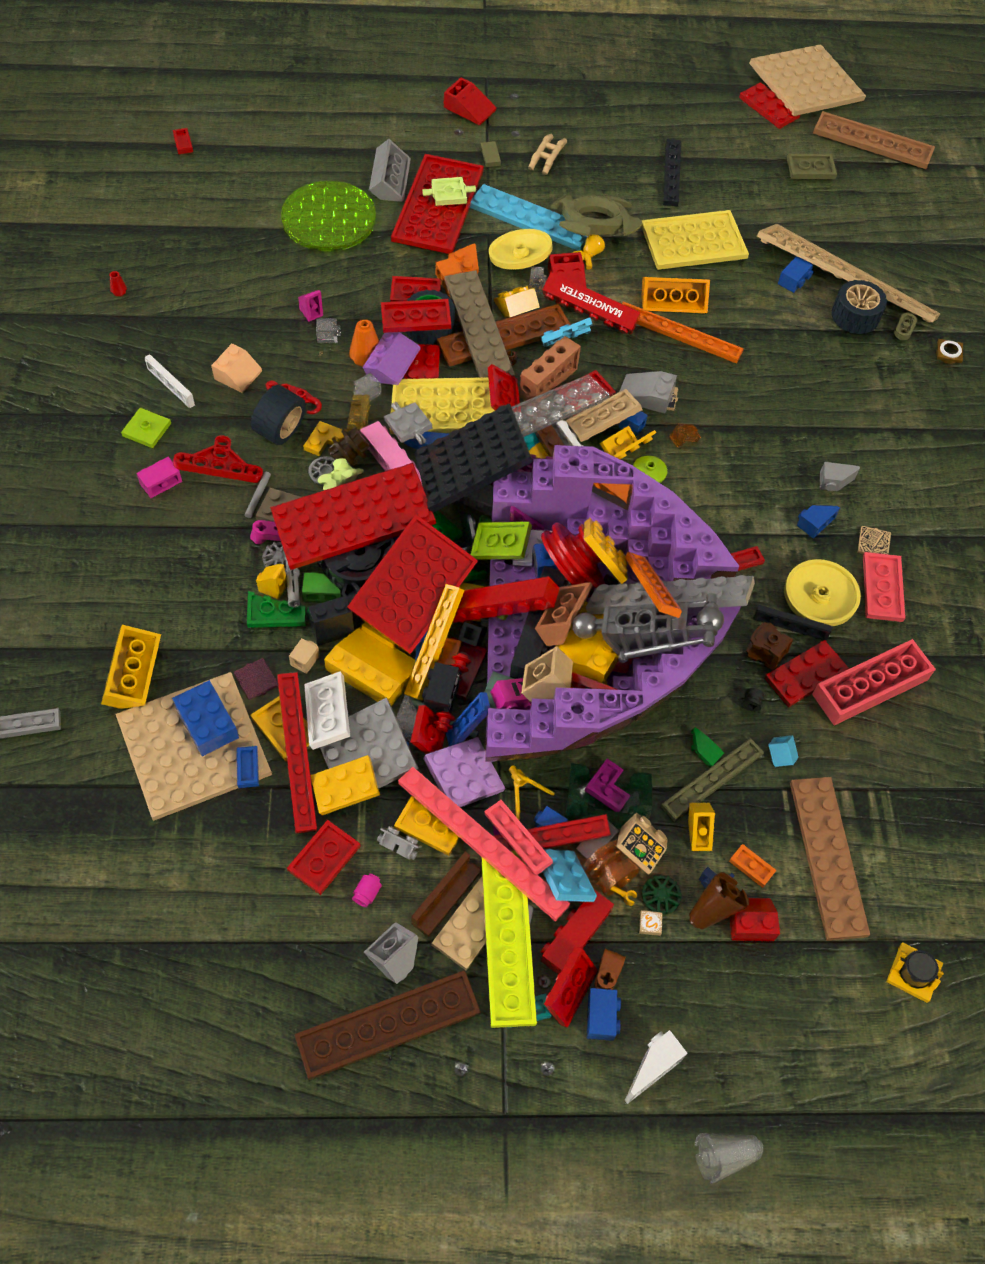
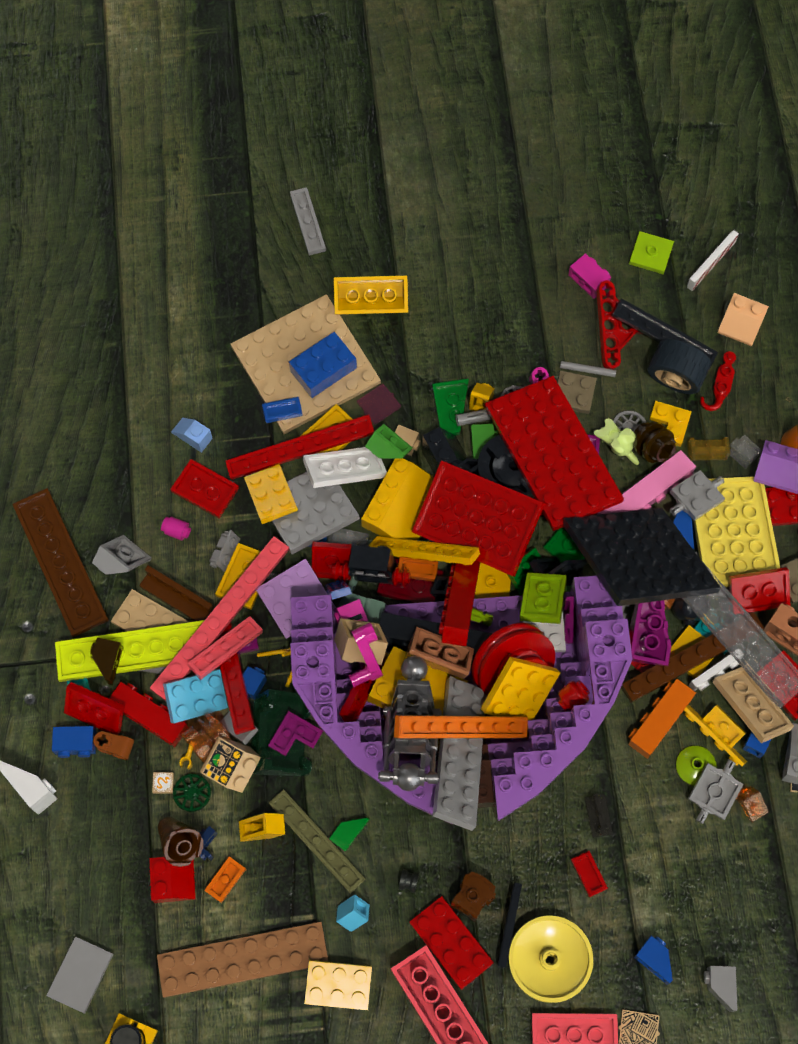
camera: 90 degrees right, 10 degrees up
none -> light grey tile [46,937,114,1014]
none -> dark brown slope [90,638,123,686]
none -> light blue slope [171,418,213,453]
none -> yellow plate [305,960,372,1010]
none -> dark pink beam [349,622,383,687]
none -> bright green slope [365,424,413,459]
none -> red head [558,681,590,711]
none -> black plate [612,298,718,368]
none -> light grey plate [688,759,744,824]

